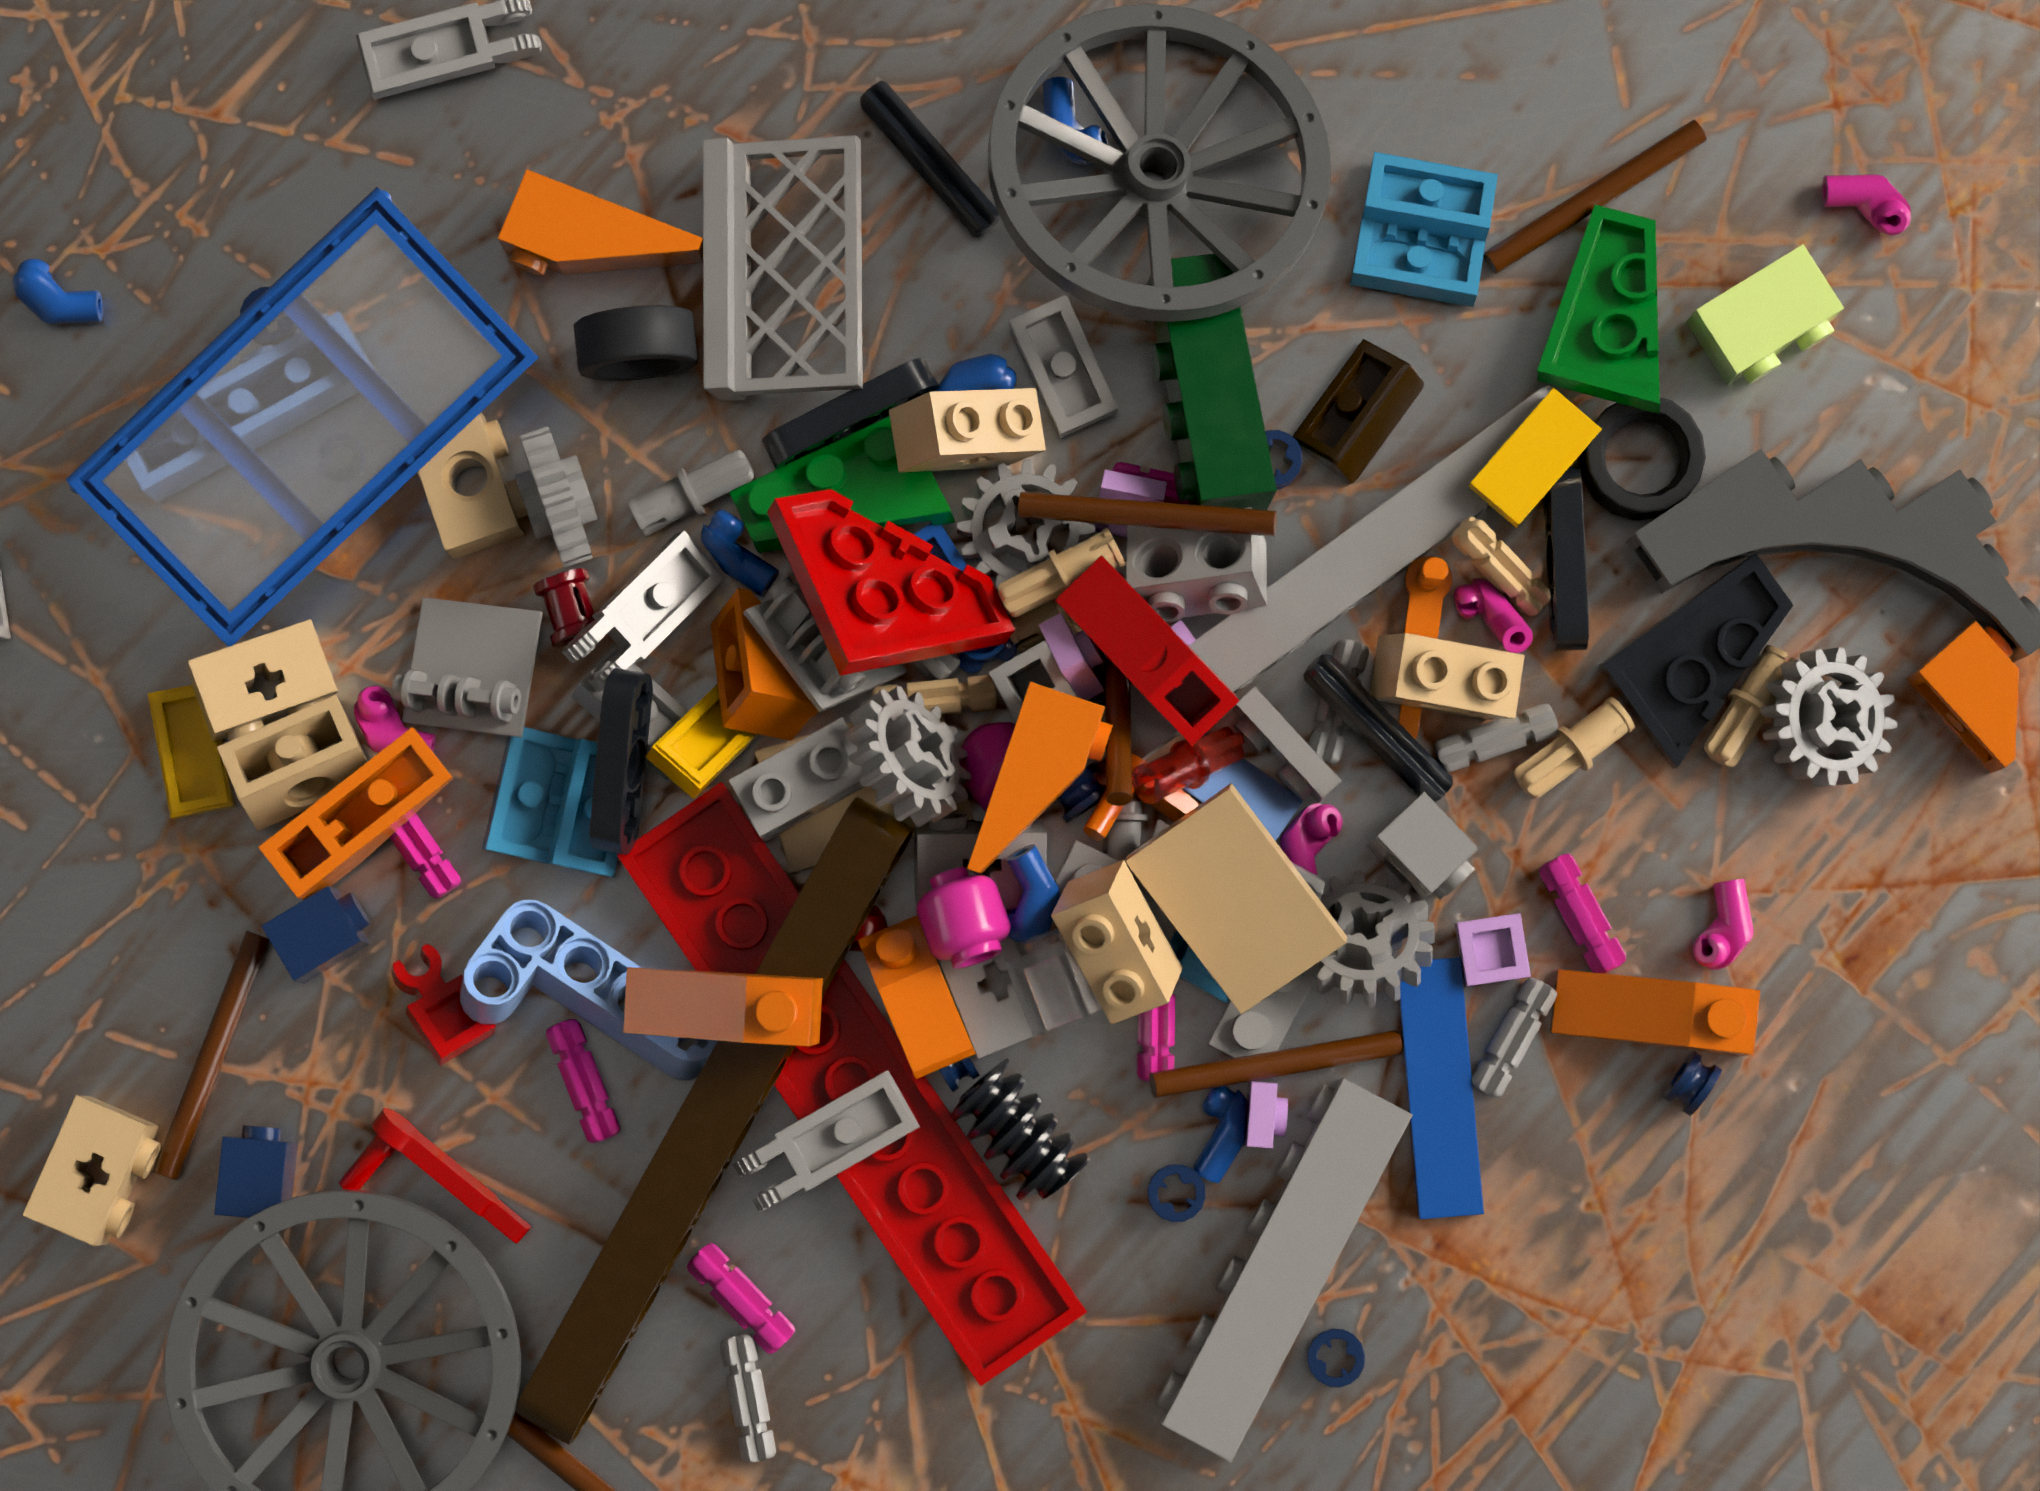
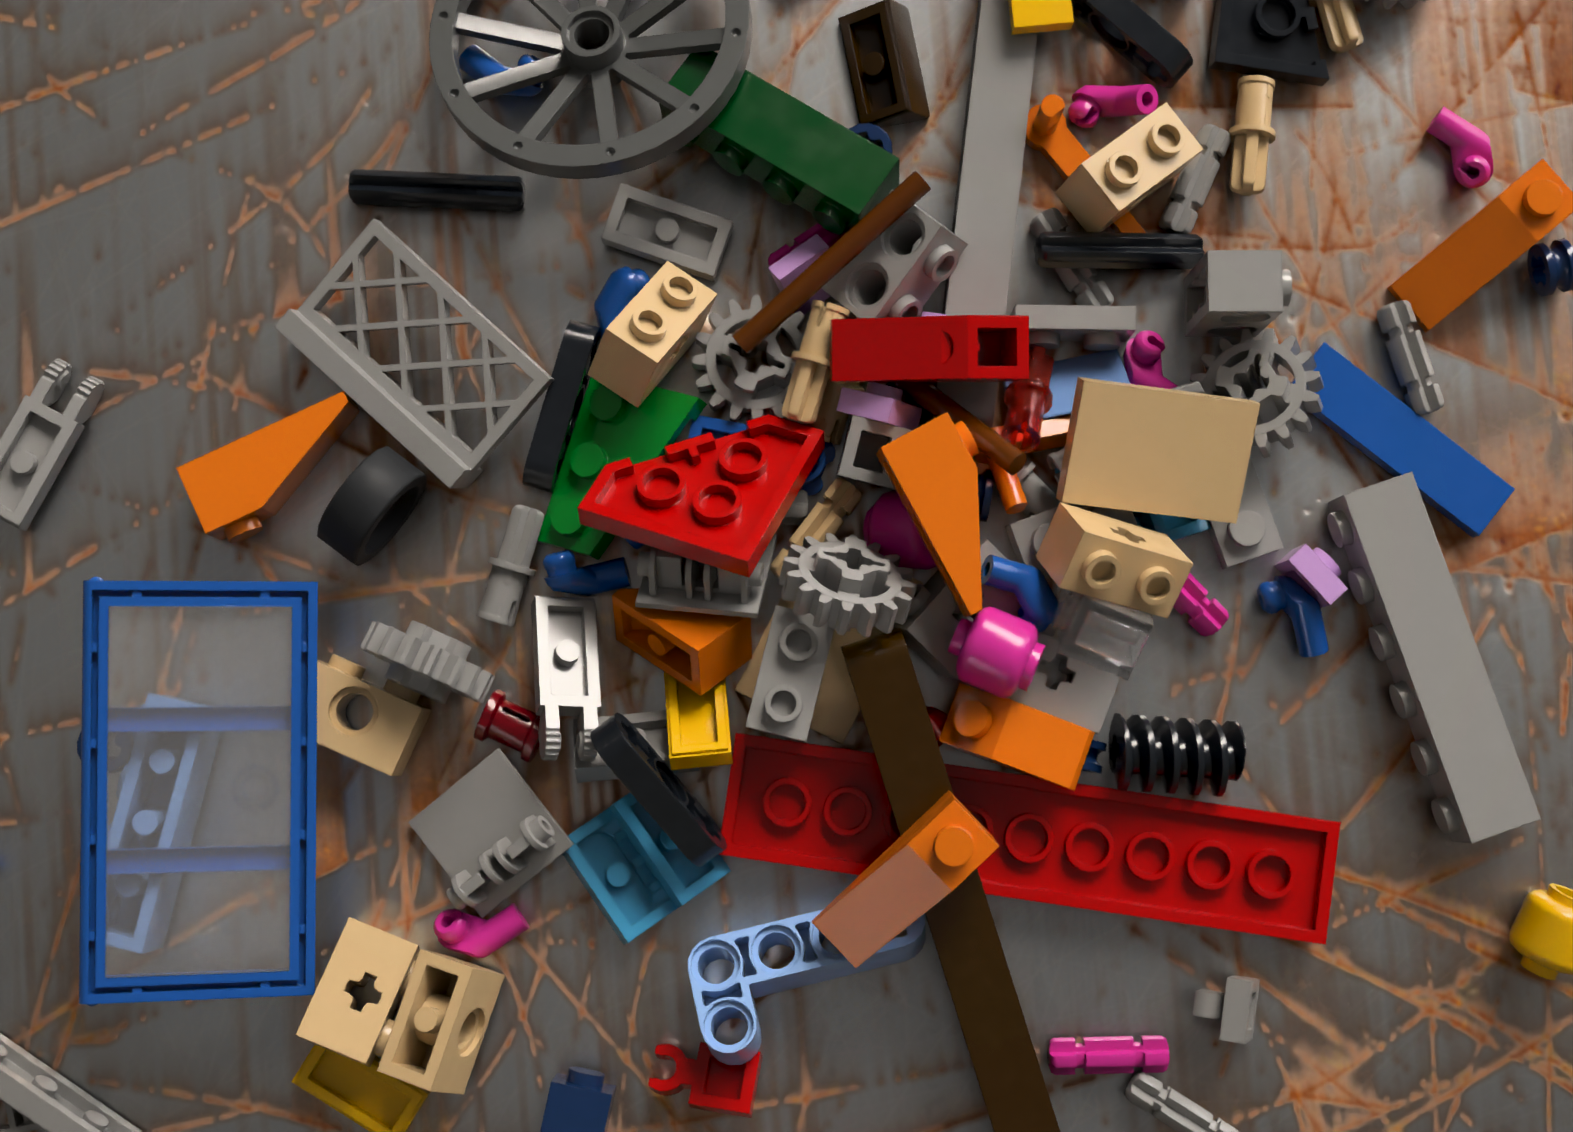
camera: 50 degrees left, 0 degrees up
orange slope [258,727,454,900] -> none
dark pink axle [389,813,461,899] -> none
dark pink axle [546,1019,620,1143] -> none
light grey hinge [733,1070,920,1213] -> none
dark blue bush [1147,1164,1206,1222] -> none
reddish brown bar [1149,1030,1402,1098] -> none
dark blue bush [1307,1329,1365,1387] -> none
tan axle [1452,516,1551,617] -> none
lavender plate [1455,913,1531,987] -> none
dark pink axle [1539,853,1626,974] -> none
none -> light grey tile [1192,975,1260,1044]

